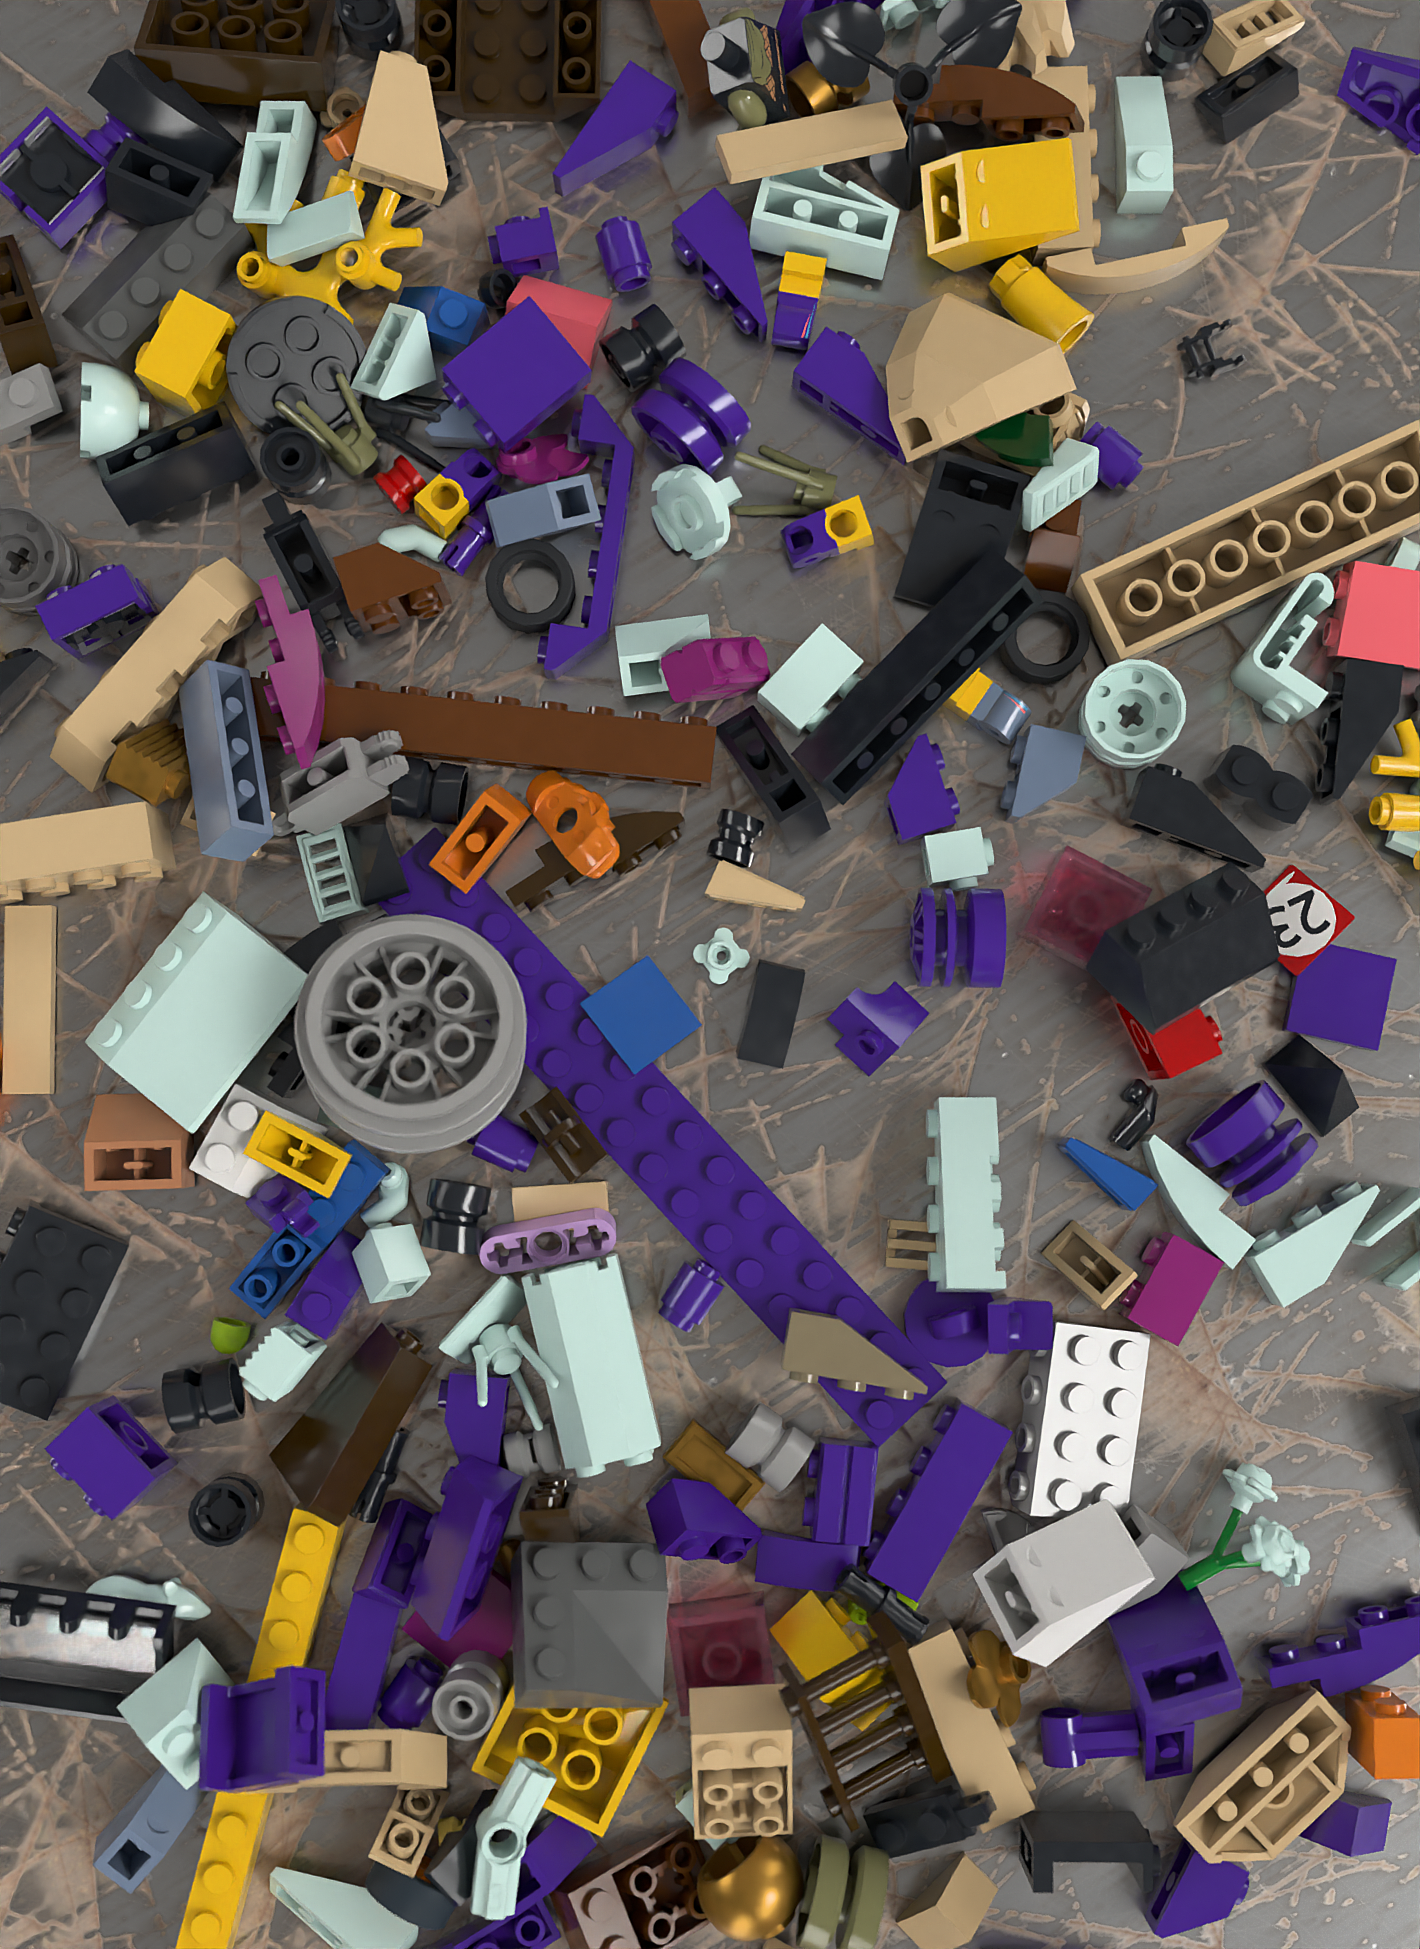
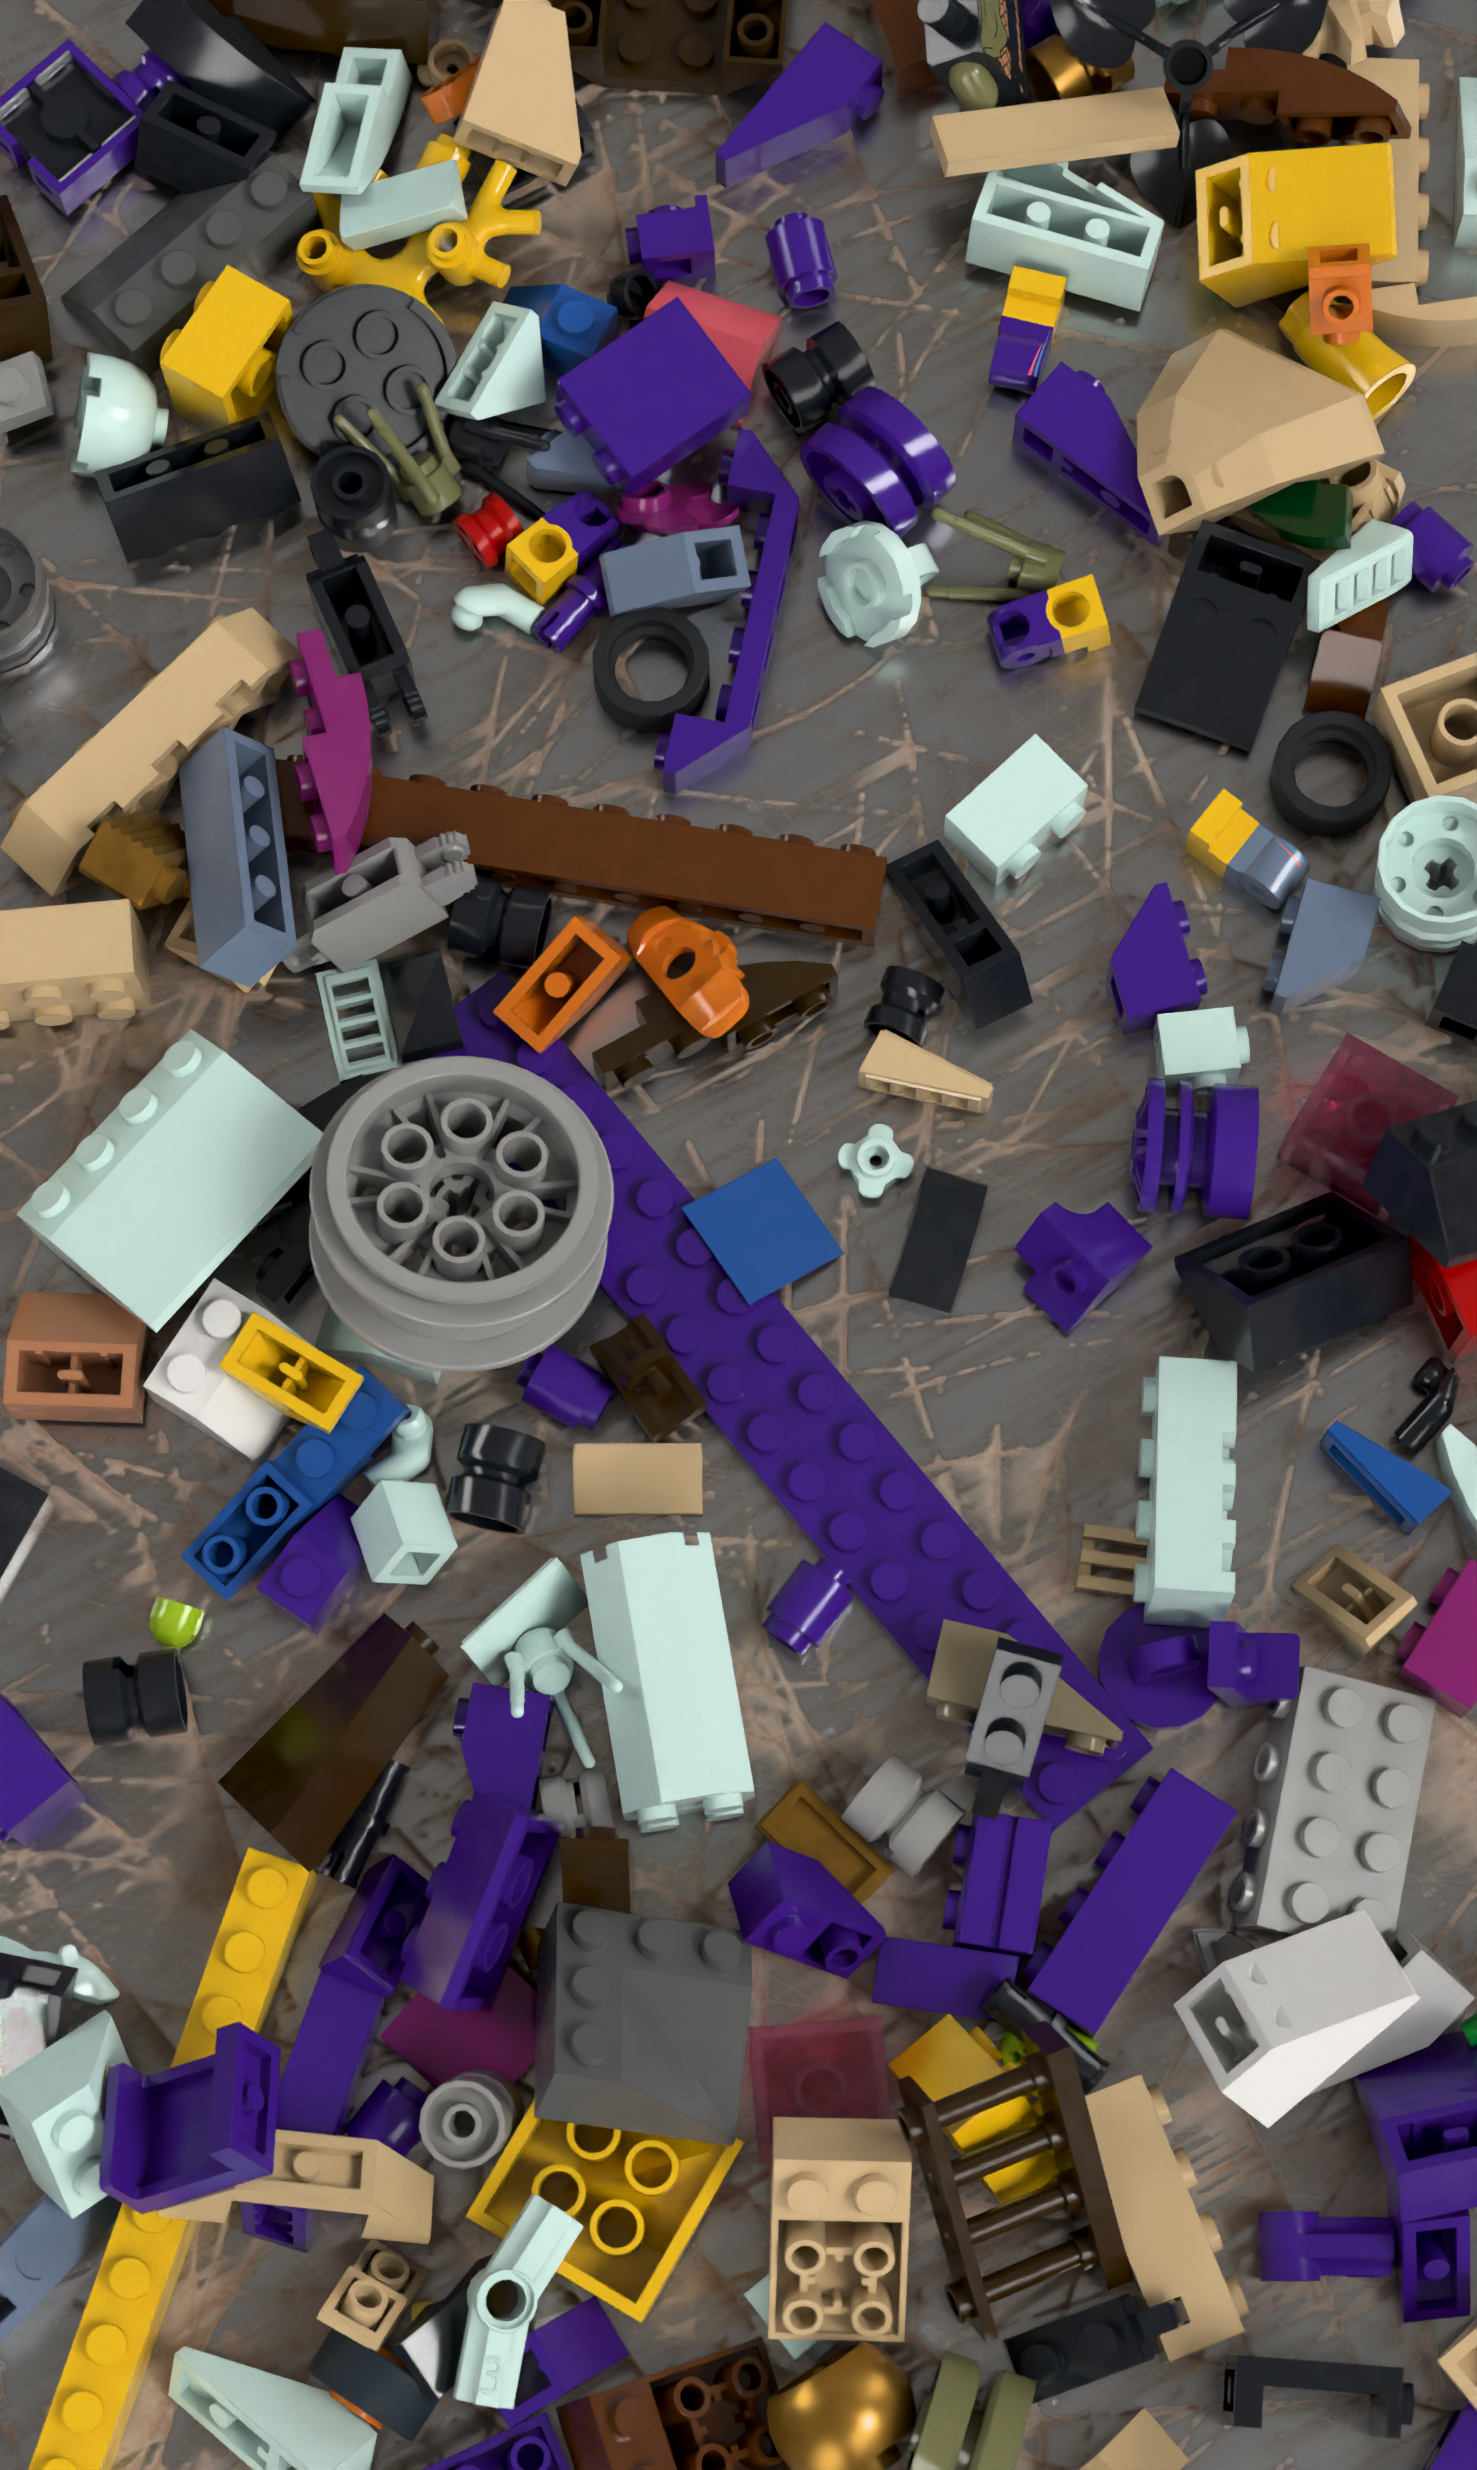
camera: 10 degrees right, 10 degrees down
dark purple piece [35,564,159,660] -> none
black wheel [188,1472,265,1547] -> none
light aqua brick [239,1320,327,1402] -> none
dark purple plate [245,1173,320,1238] -> none
reddish brown slope [333,543,453,634] -> none
lavender beam [480,1208,616,1274] -> none
light aqua slope [615,614,711,696] -> none
magenta brick [660,636,771,703] -> none
dark purple slope [671,187,768,343] -> none
black brick [791,549,1044,805] -> none
pearl gold plate [966,1630,1031,1728] -> none
none -> hinge [964,1637,1064,1820]
none -> black slope [1174,1191,1413,1373]
none -> orange brick [1307,243,1373,345]

